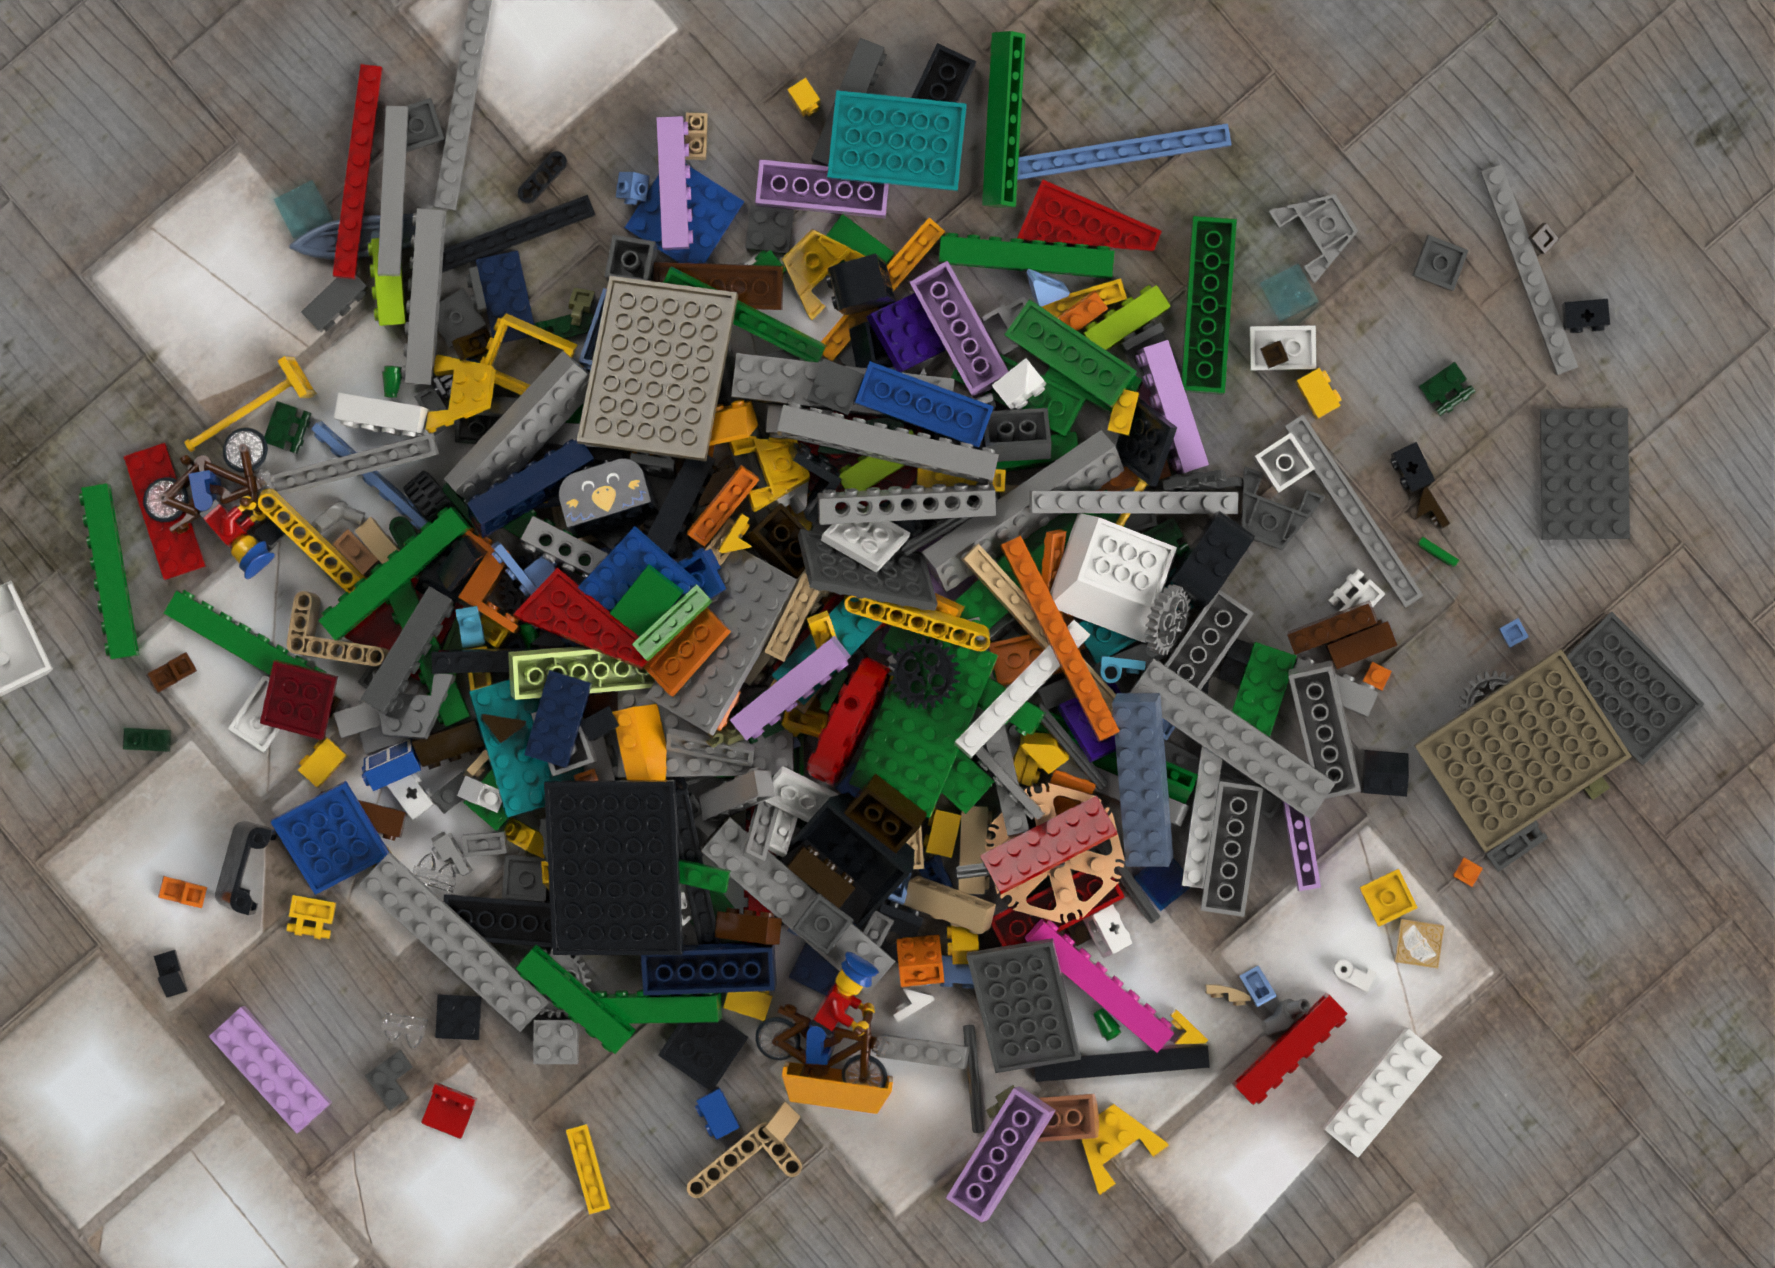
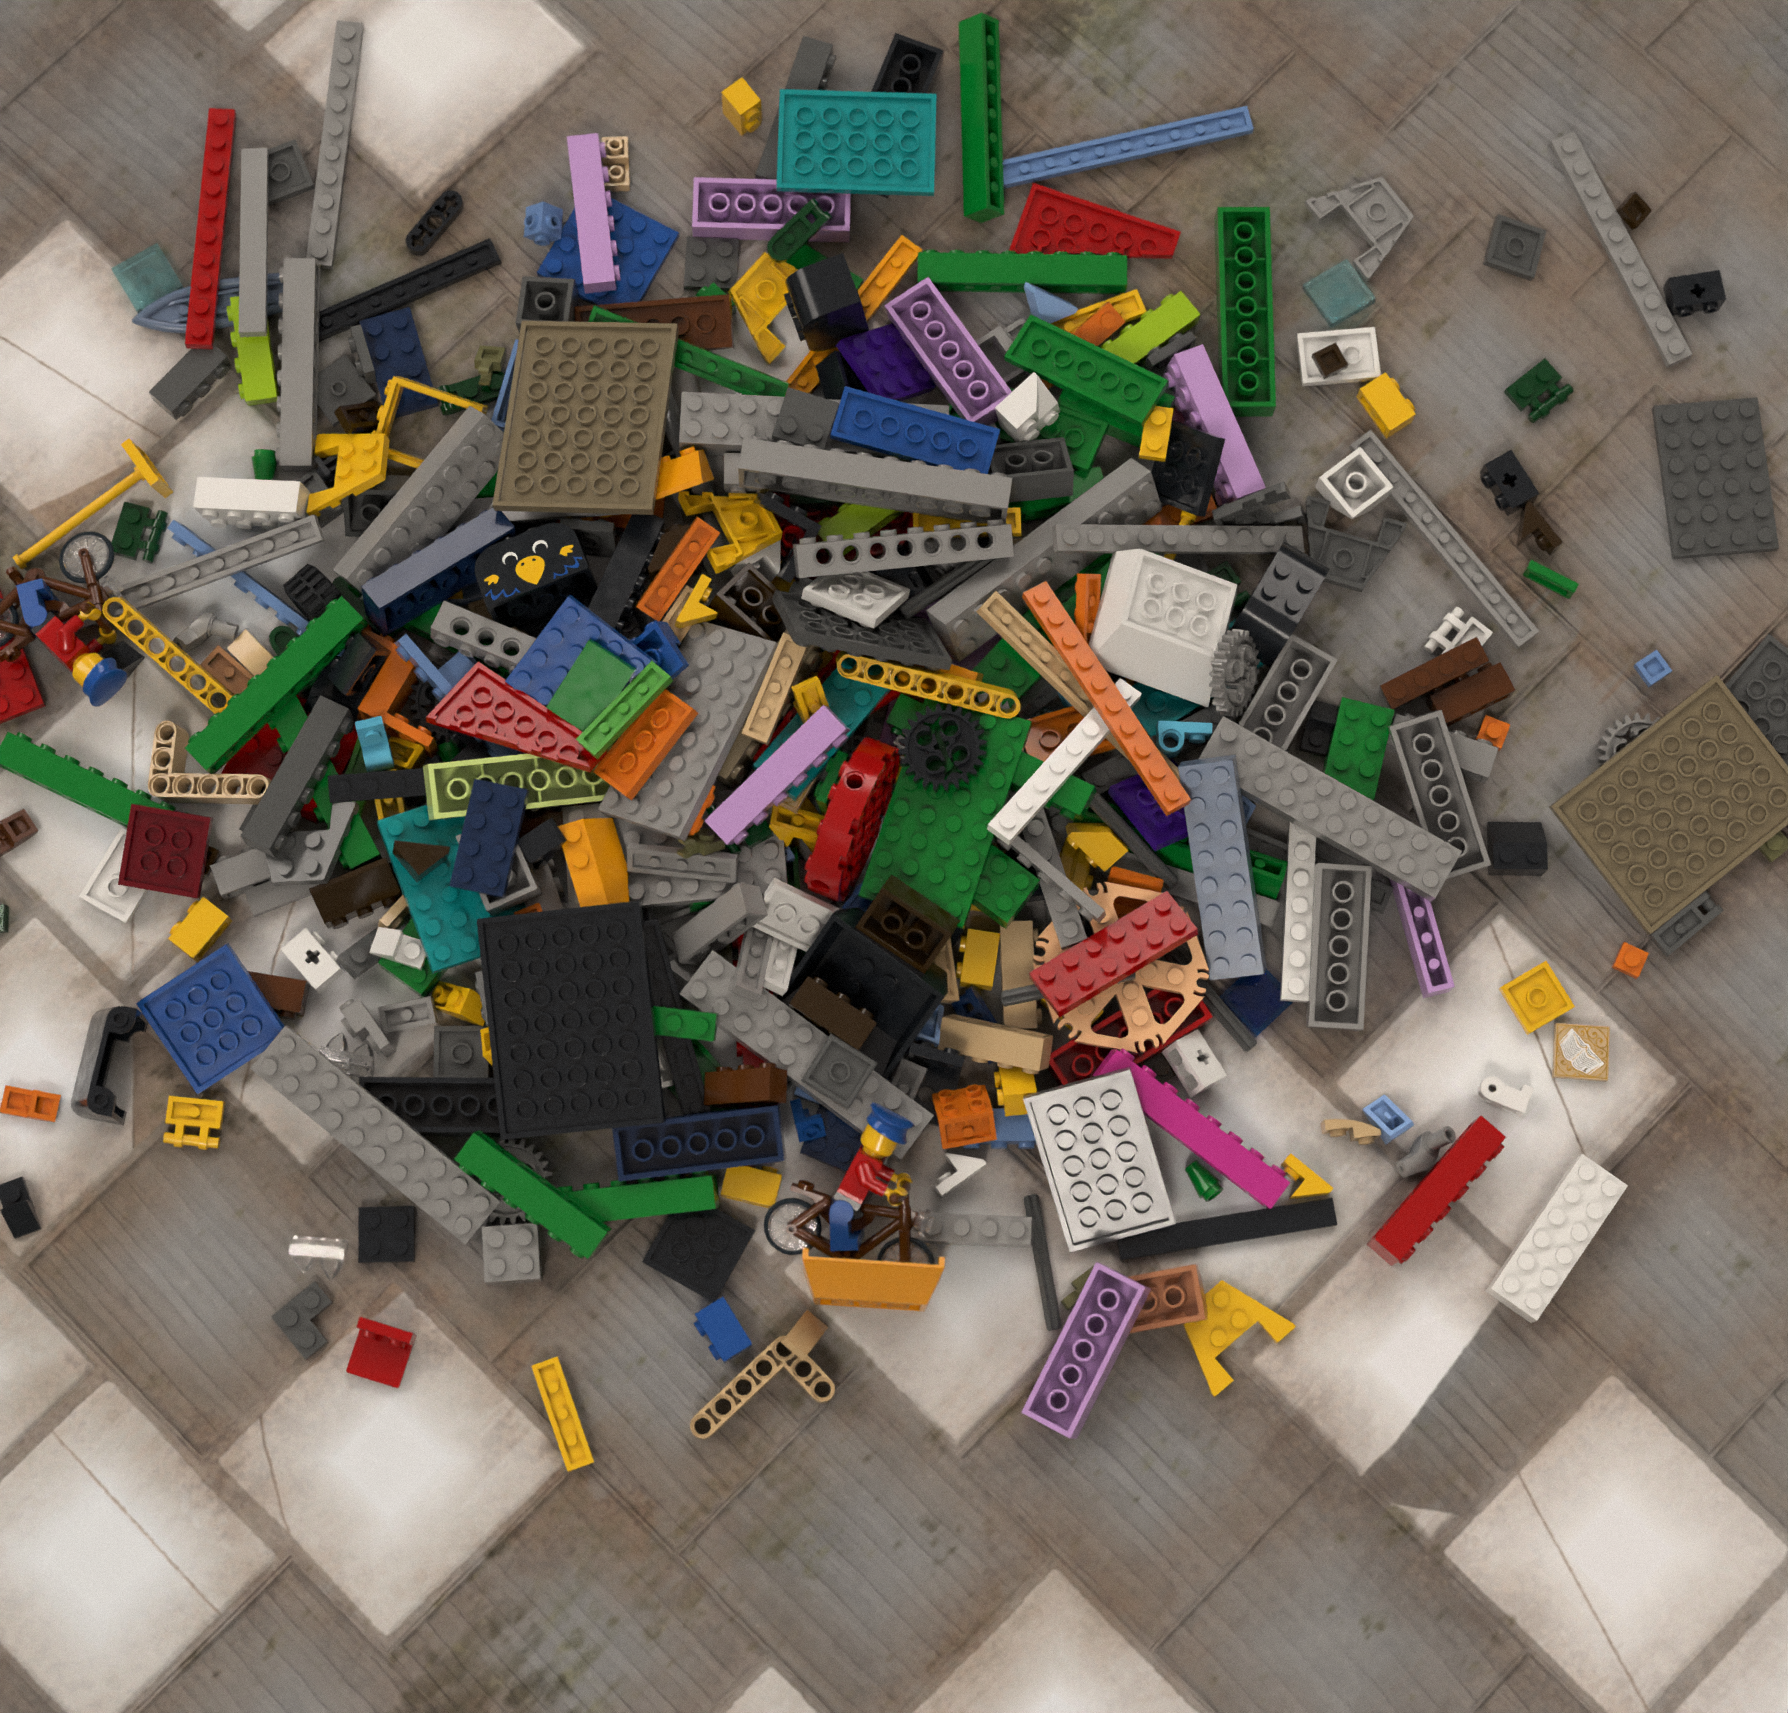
camera: 15 degrees left, 10 degrees down
lavender brick [209,1006,332,1133] -> none
blue brick [362,738,421,791] -> none
none -> dark green plate [767,198,832,263]
none -> blue bracket [790,1098,826,1142]

